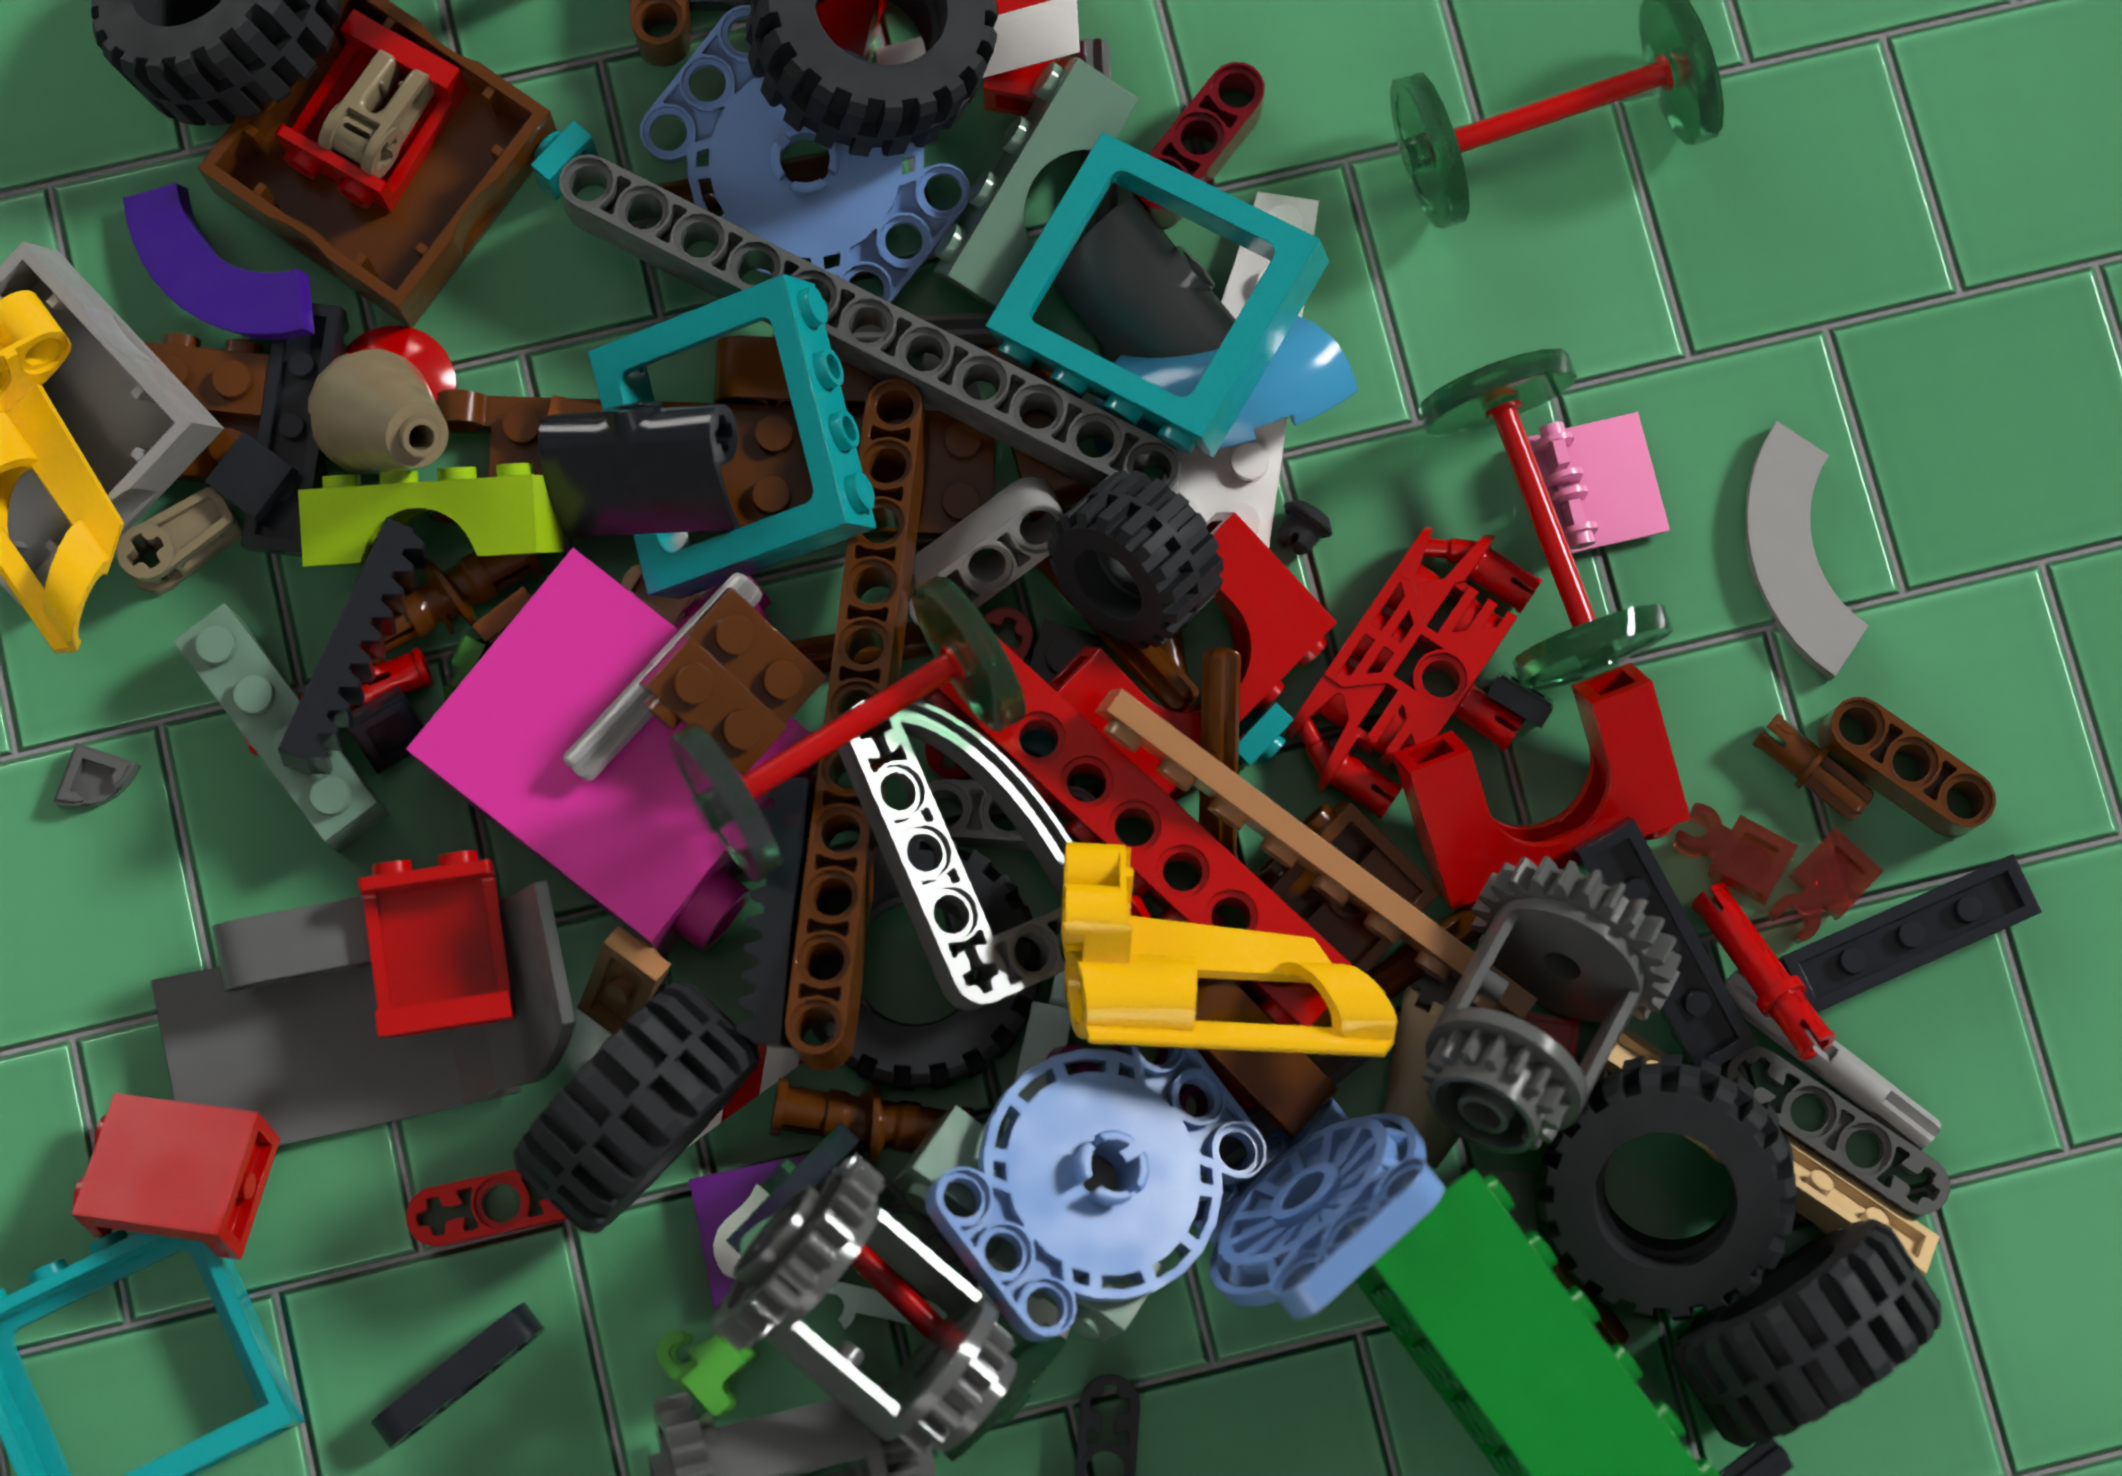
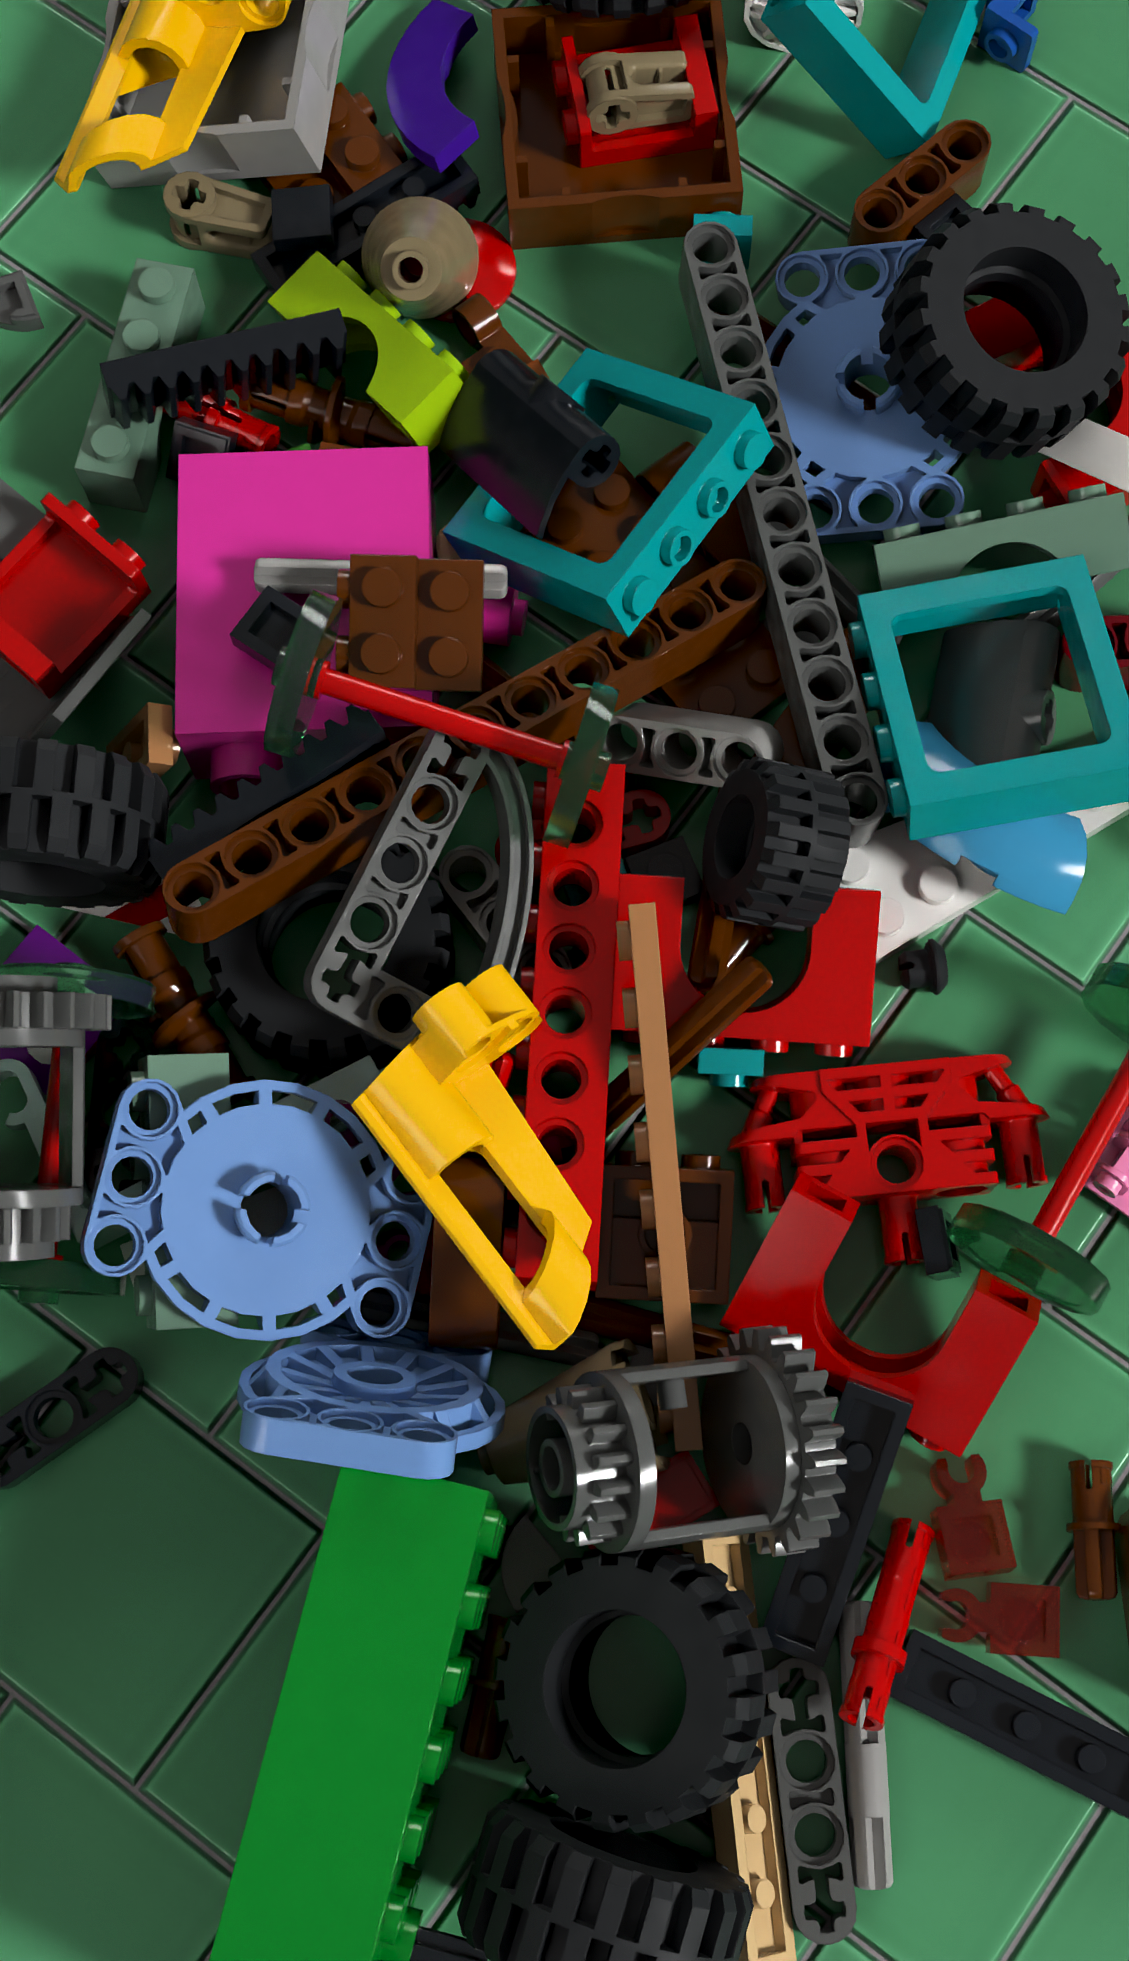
camera: 55 degrees right, 5 degrees down
none -> black plate [229,585,323,678]

